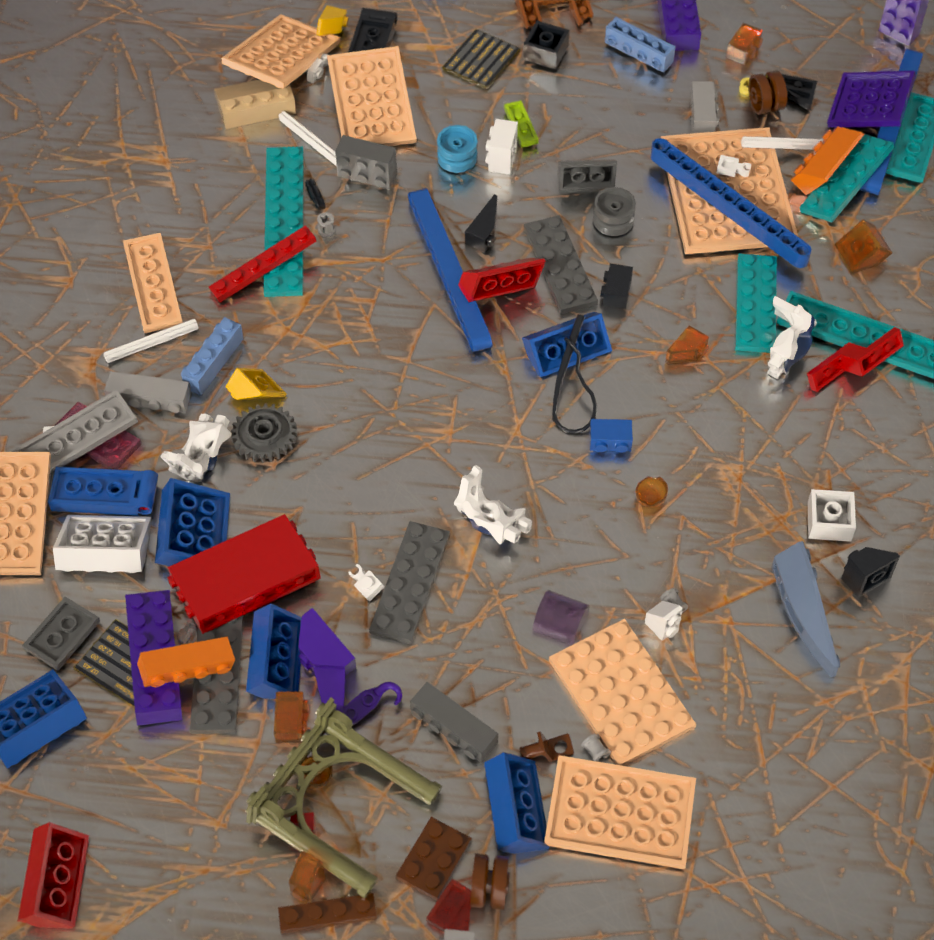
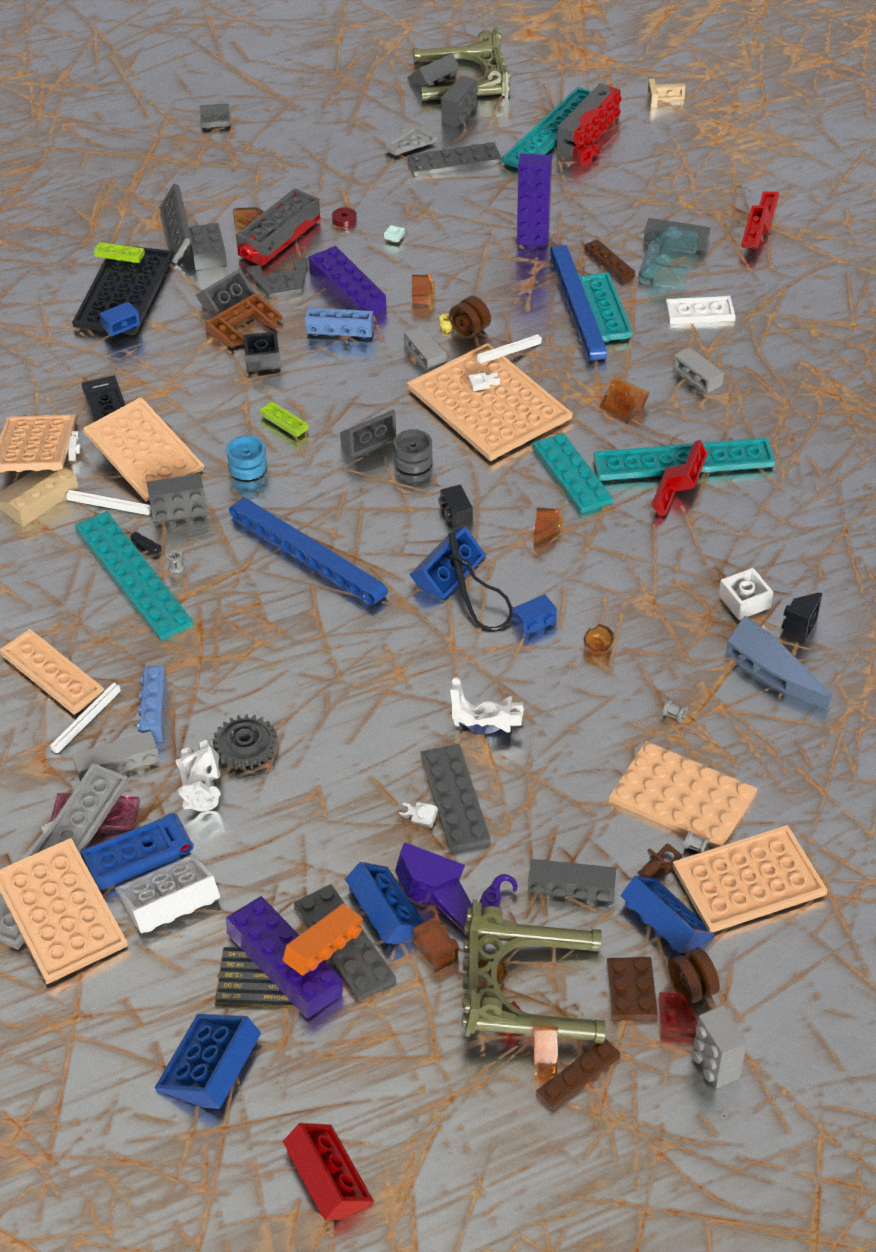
camera: 30 degrees left, 10 degrees down
dark grey plate [22,597,100,671] -> none
blue slope [155,478,230,566] -> none
red panel [167,514,321,634] -> none
clear plate [177,621,198,645] -> none
red plate [209,225,317,303] -> none
yellow slope [225,368,287,400] -> none
yellow slope [317,5,349,36] -> none
piece [442,29,521,90] -> none
red slope [458,258,546,302] -> none
black slope [465,194,497,253] -> none
white brick [486,119,518,175] -> none
dark grey plate [524,215,598,314] -> none
clear purple brick [533,590,590,645] -> none
white slope [645,601,683,641] -> none
blue beam [650,138,812,268] -> none
white hips [768,296,817,379] -> none
black wing [782,74,817,110] -> none
orange slope [791,127,864,195] -> none
teal plate [799,134,894,222] -> none
dark purple plate [827,70,916,127] -> none

